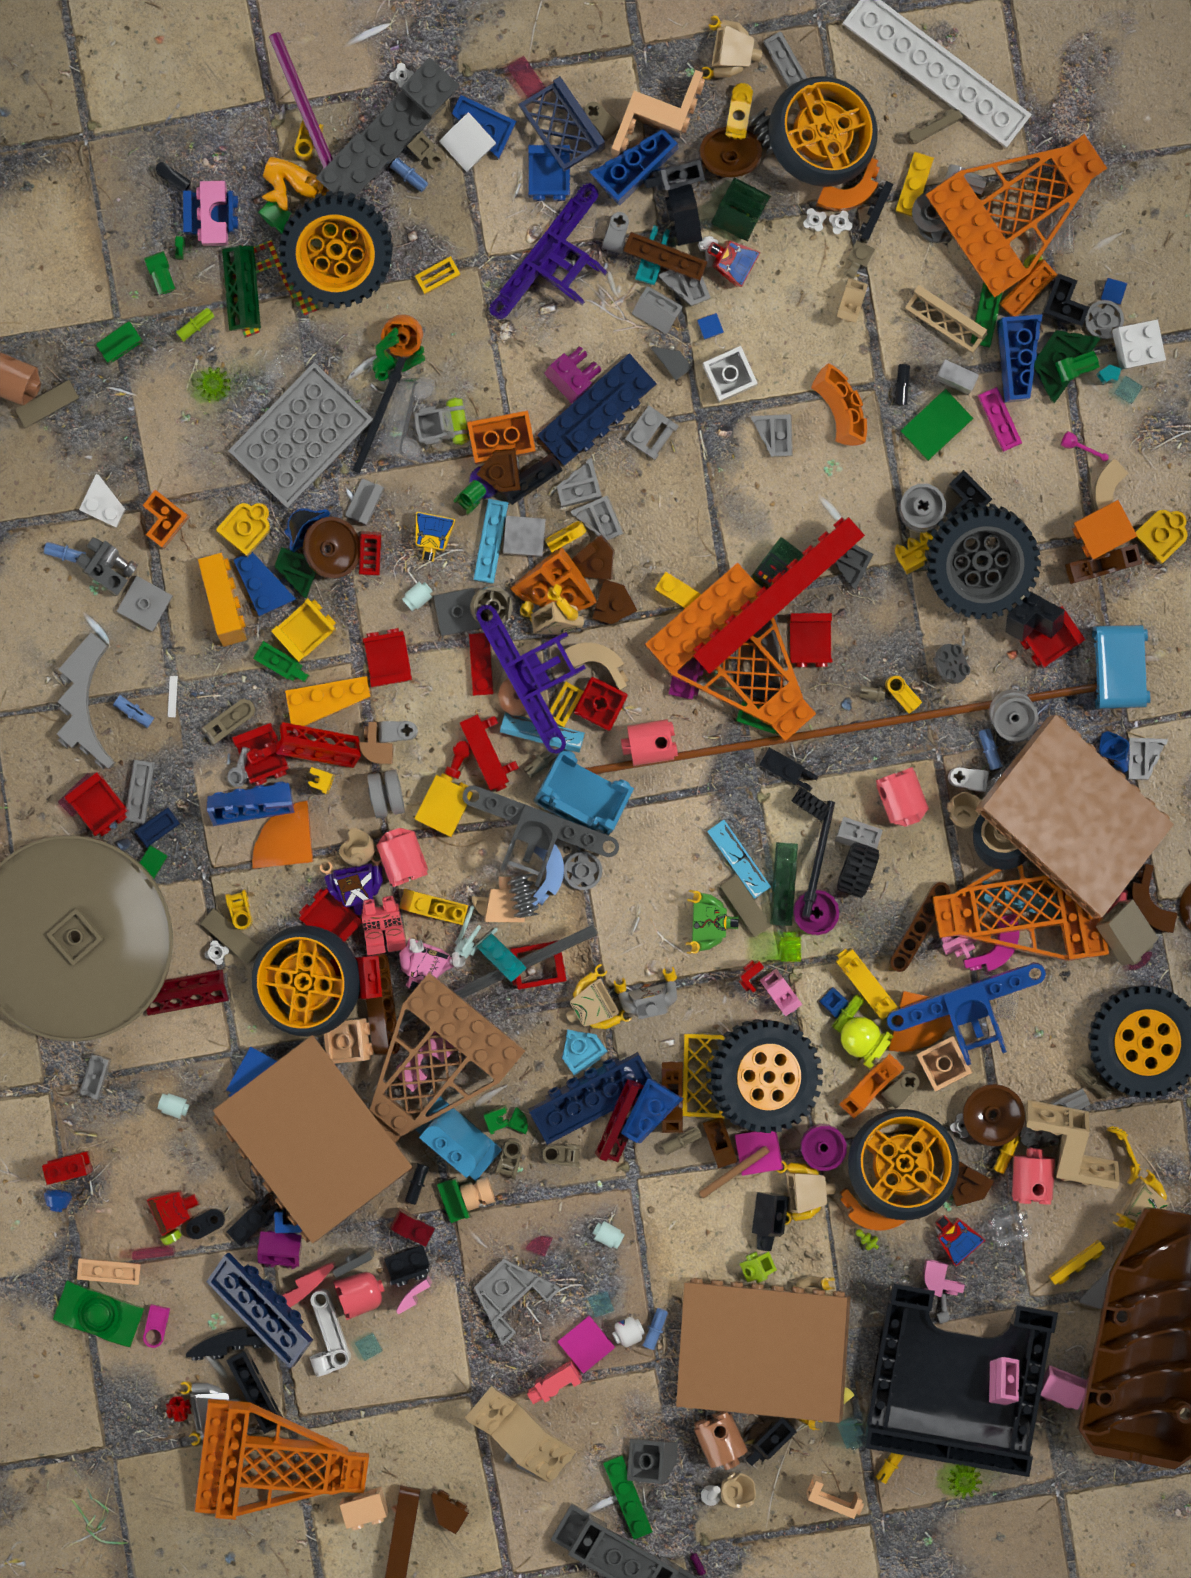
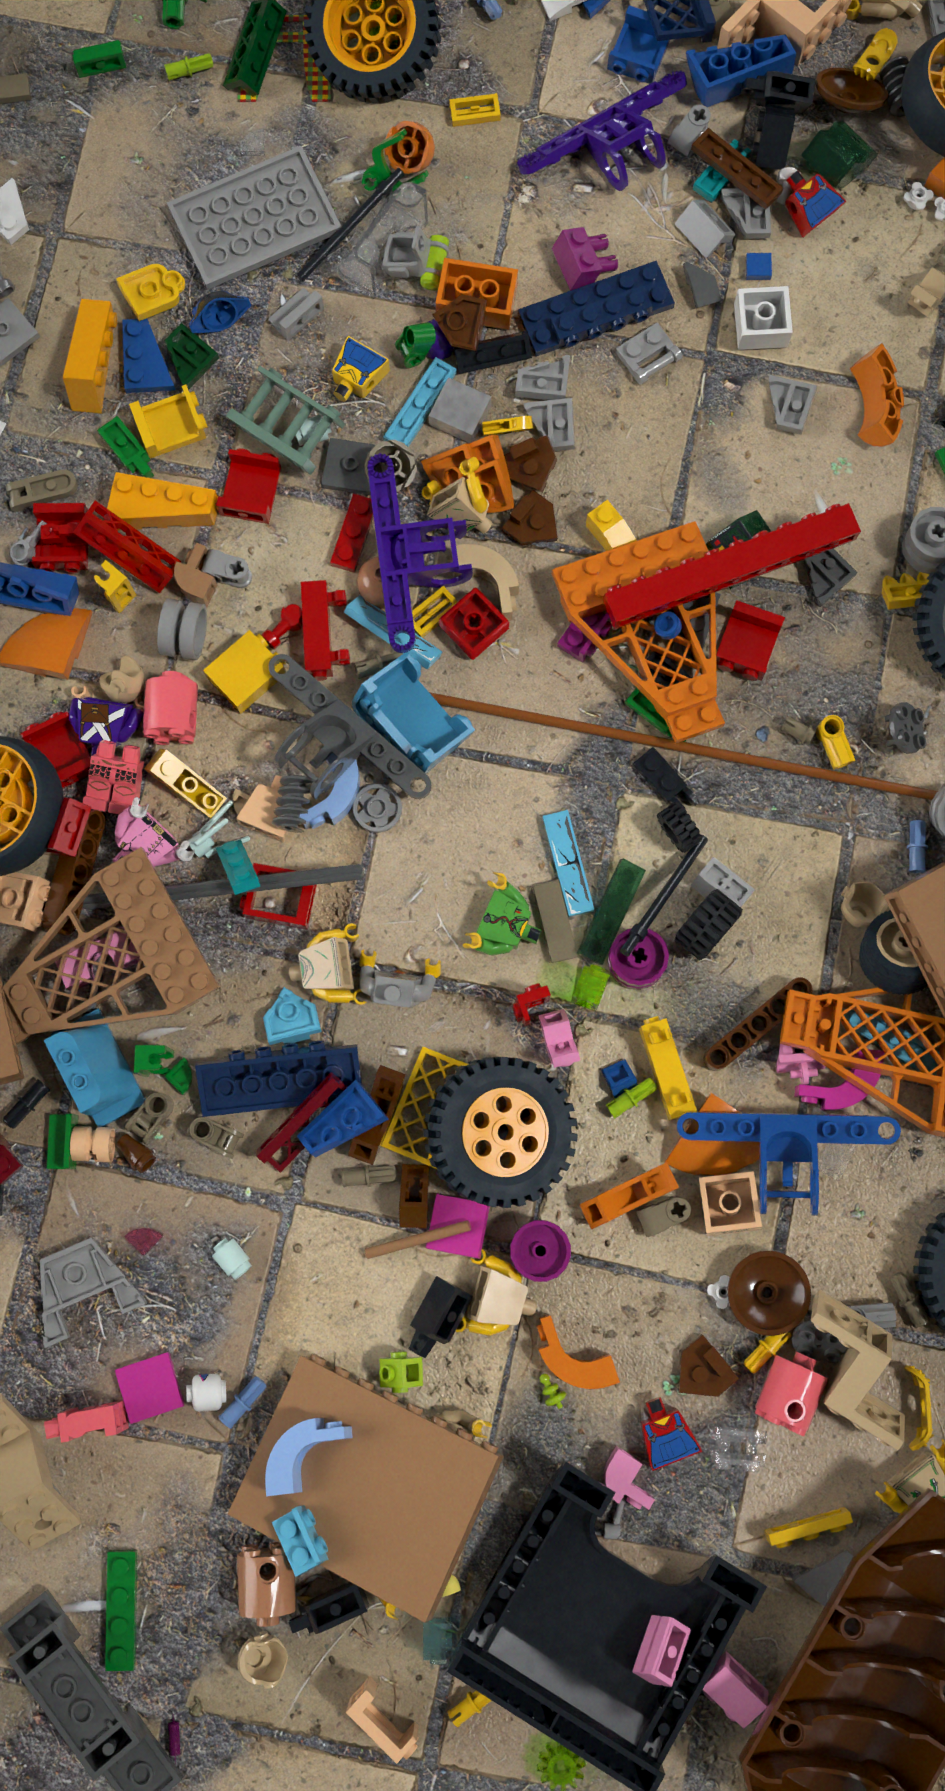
camera: 25 degrees right, 10 degrees down
orange brick [142,490,190,549] -> none
clear neon green gear [196,367,231,402] -> none
reddish brown dish [303,517,360,579] -> none
red slope [359,531,382,576] -> none
clear light blue tile [588,1291,614,1318] -> none
coral cylinder [621,719,678,766] -> none
dark grey slope [627,1439,678,1484] -> none
white plate [701,1485,721,1506] -> none
neon yellow tile [841,1017,894,1069] -> none
wheel [848,1109,959,1220] -> none
coral cylinder [876,767,929,827] -> none
white piece [948,768,989,792] -> none
none -> reddish brown cone [116,1134,156,1173]
none -> sand green fence [226,366,345,475]
none -> light blue arch [265,1418,353,1496]
none -> medium azure bracket [272,1505,329,1577]
none -> blue tile [654,612,682,640]

